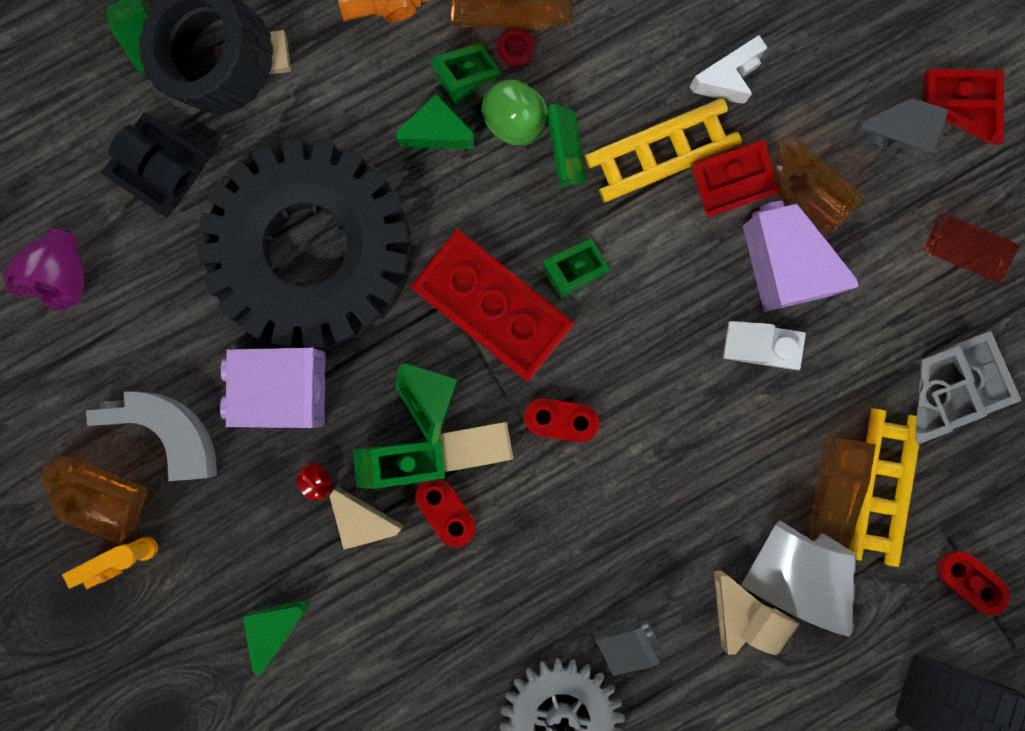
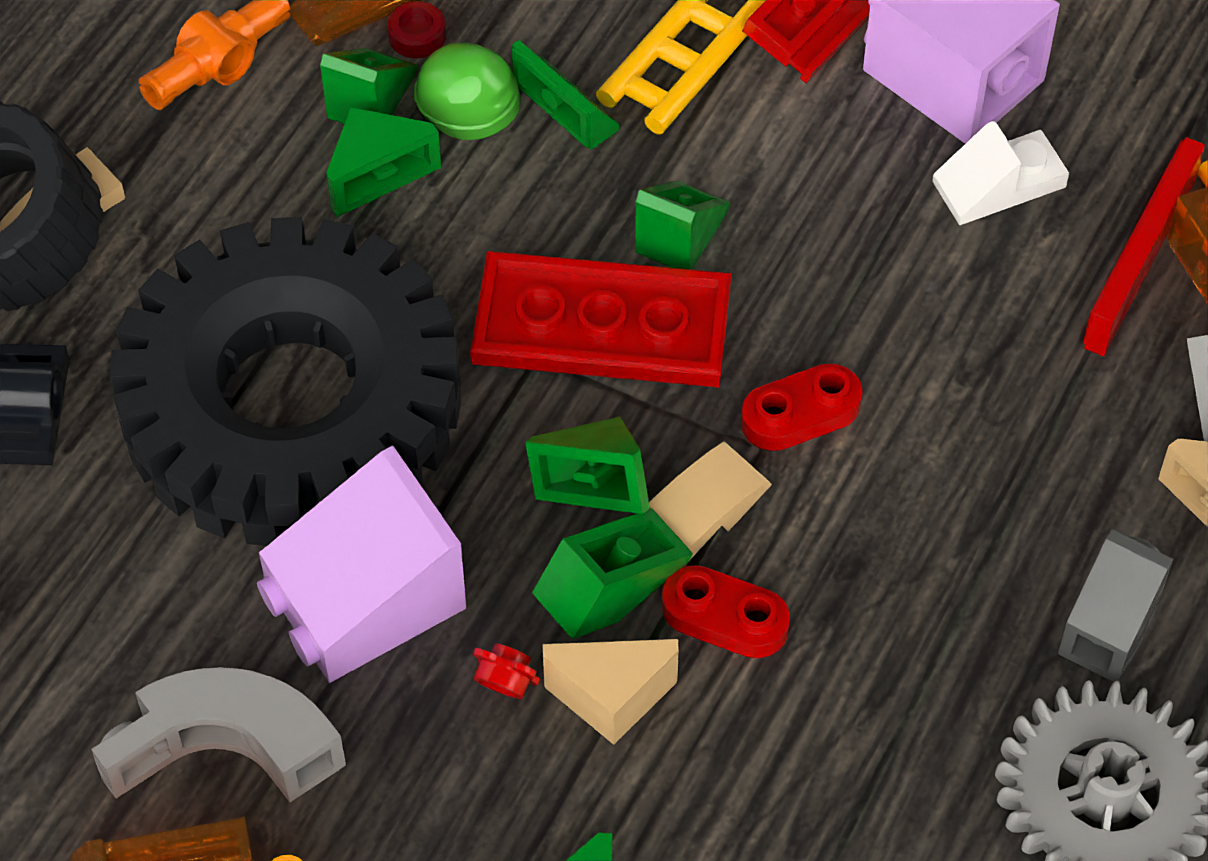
camera: 30 degrees left, 30 degrees down
none -> red tile [1083,137,1206,357]

